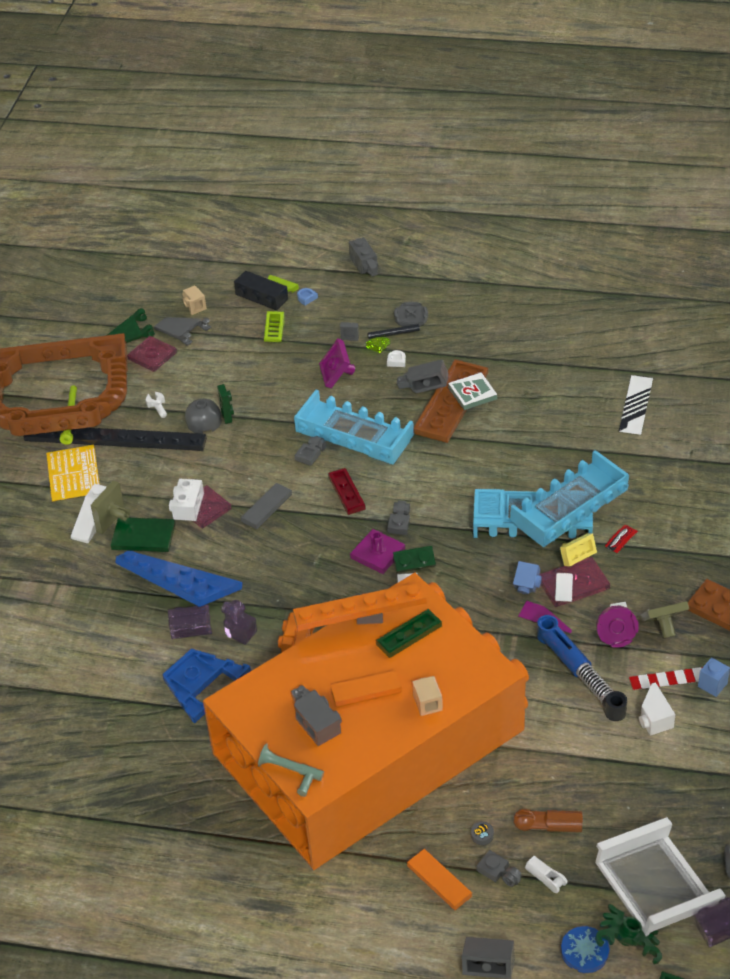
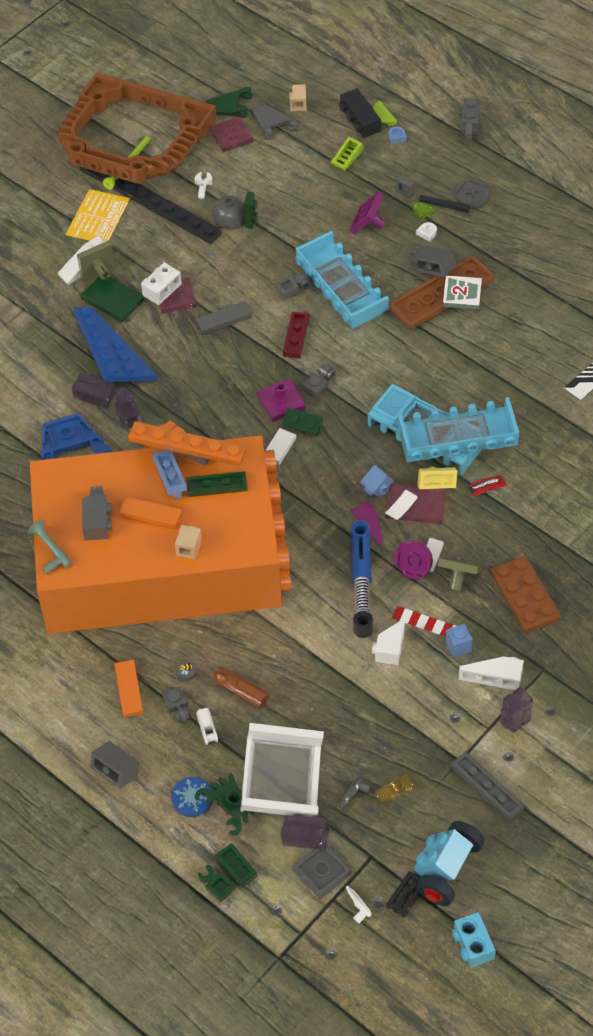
camera: 30 degrees right, 10 degrees up
none -> medium blue hinge [152,450,187,499]

